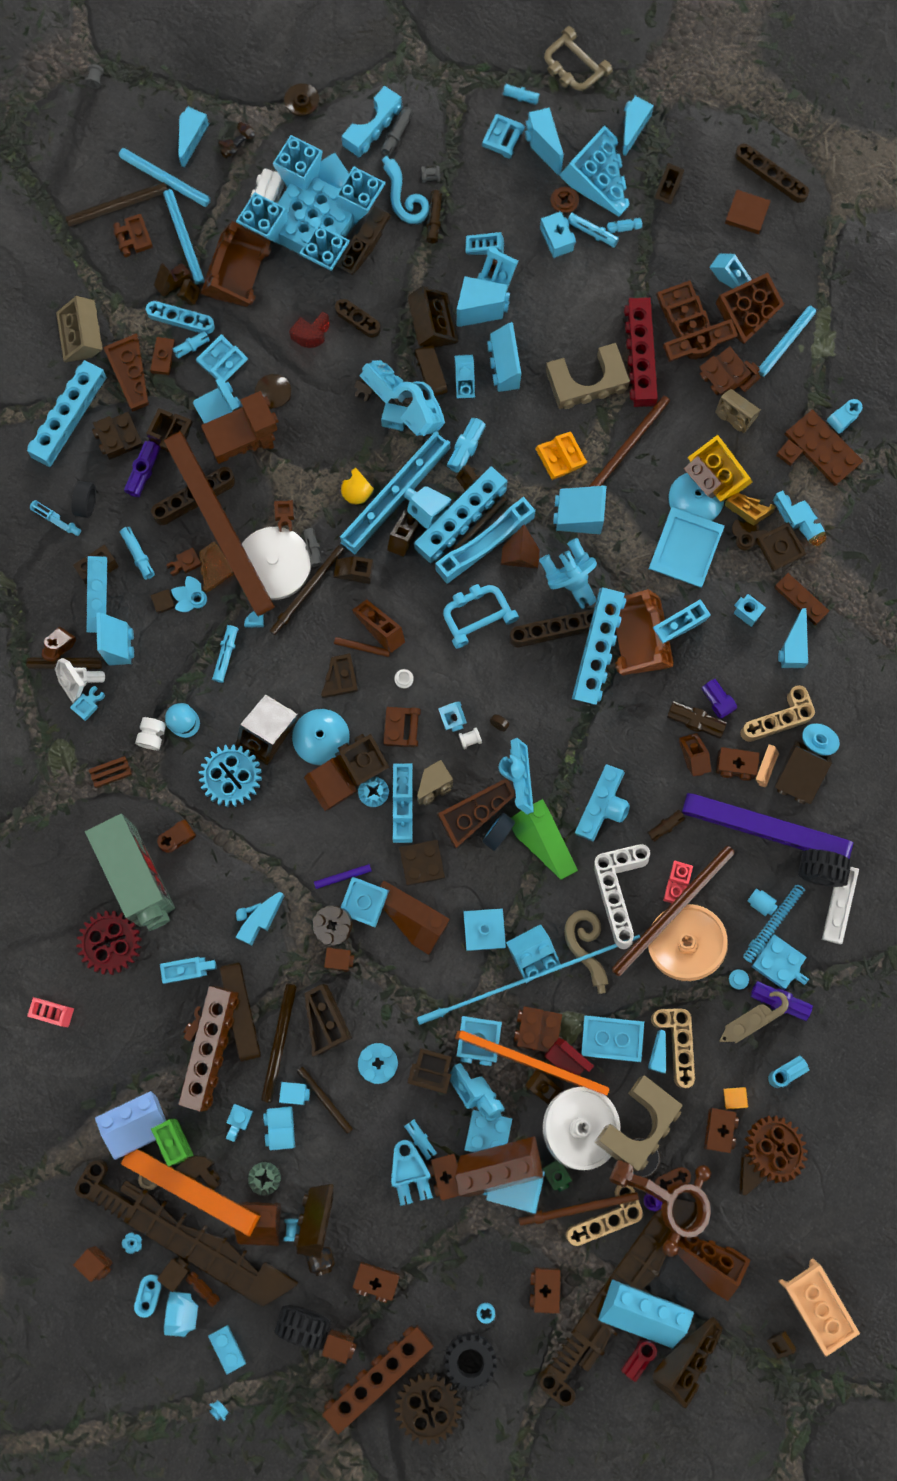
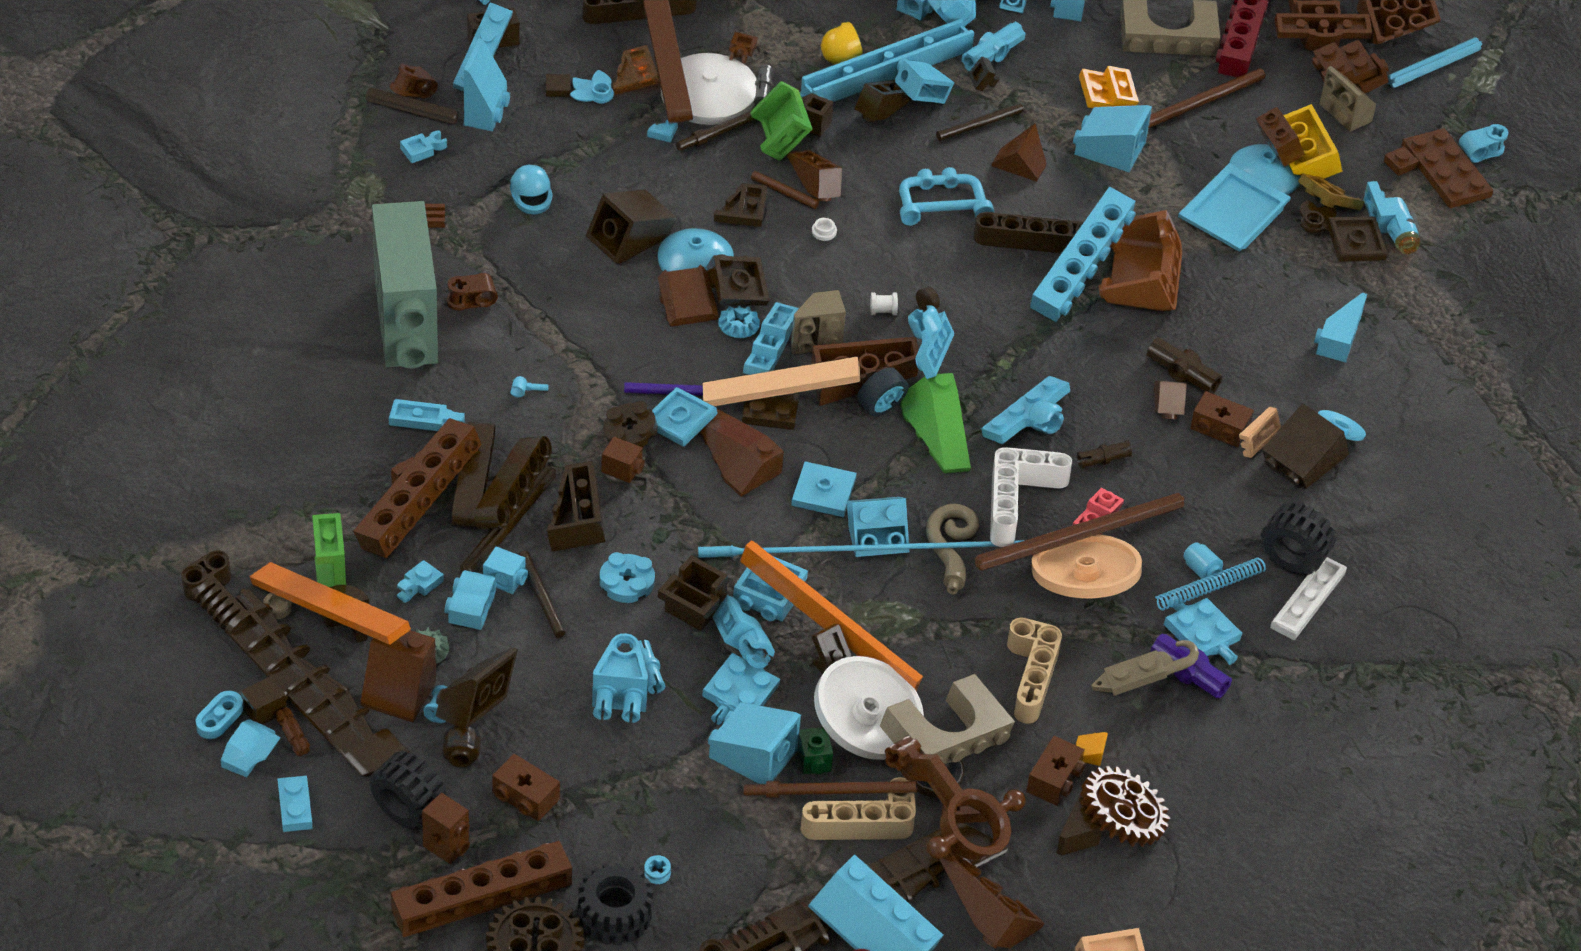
camera: 15 degrees right, 30 degrees down
coral slope [27,997,74,1027] -> none
white piece [55,658,105,704] -> none
reddish brown brick [73,1246,113,1282] -> none
dark red gear [76,910,142,975] -> none
light blue slope [95,1091,166,1160] -> none
medium azure pin [120,527,155,580] -> none
medium azure plate [122,1233,142,1254] -> none
white wheel [135,717,166,751] -> none
reddish brown plate [166,547,202,576] -> none
medium azure gear [199,745,262,807] -> none
medium azure plate [210,1400,229,1421] -> none
medium azure pin [212,625,239,683] -> none
medium azure slope [236,892,284,946] -> none
reddish brown plate [384,707,421,748] -> none
medium azure brick [414,466,507,564] -> none
reddish brown brick [428,1153,459,1201] -> none
medium azure arch [435,497,535,584] -> none
medium azure brick [438,702,467,732] -> none
reddish brown slope [456,1136,544,1197] -> none
reddish brown plate [513,1007,562,1052] -> none
reddish brown brick [530,1267,560,1314] -> none
medium azure piece [539,538,597,609] -> none
dark red panel [545,1038,594,1076] -> none
medium azure plate [581,1016,644,1062] -> none
dark purple plate [644,1193,662,1211] -> none
medium azure slope [648,1030,666,1074] -> none
medium azure slope [653,599,710,644] -> none
dark purple beam [682,793,854,859] -> none
dark purple piece [701,679,737,719] -> none
medium azure plate [729,969,749,990] -> none
medium azure brick [734,594,766,627] -> none
tan beam [740,685,815,742] -> none
medium azure piece [768,1055,809,1088] -> none
reddish brown plate [774,573,829,626] -> none
none -> dark brown beam [474,436,552,530]
none -> light nougat tile [703,357,860,406]
none -> bright green panel [750,81,812,161]

